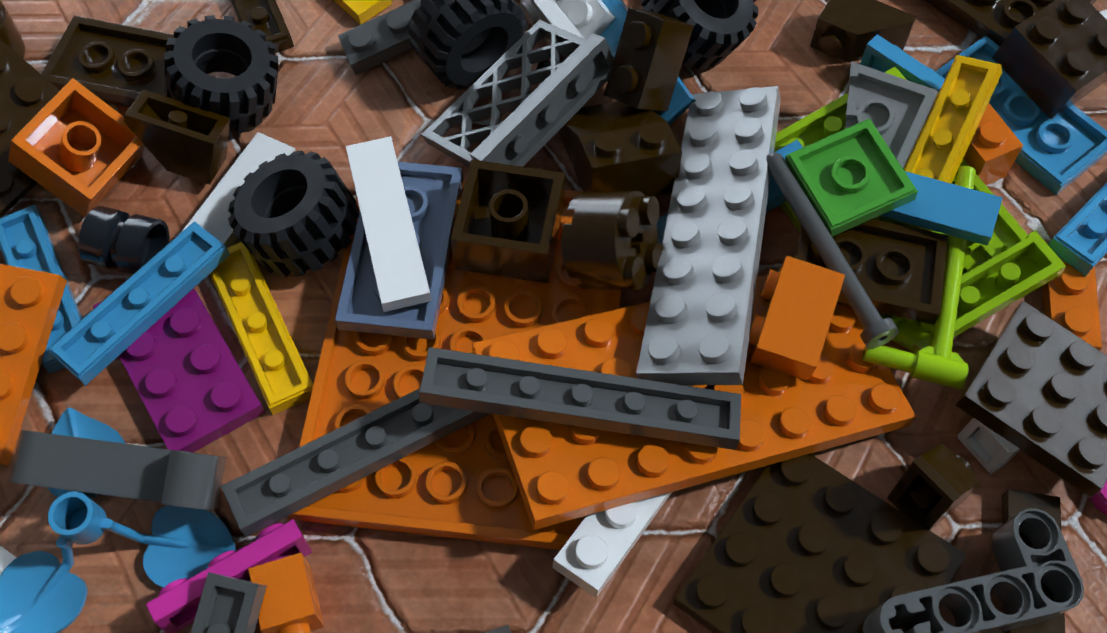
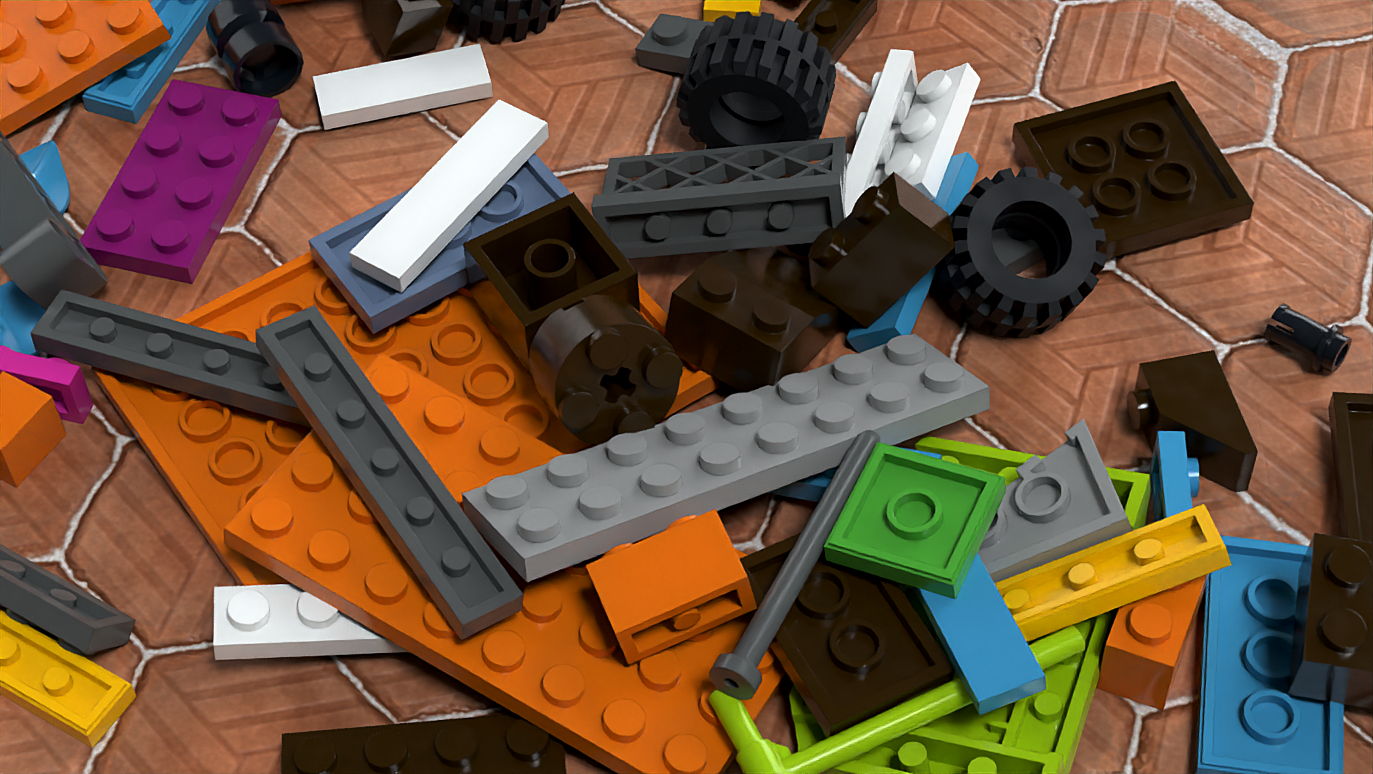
camera: 50 degrees right, 10 degrees down
dark azure tile [48,221,230,386] -> none
yellow tile [210,242,313,415] -> none
black tyre [228,151,359,277] -> none

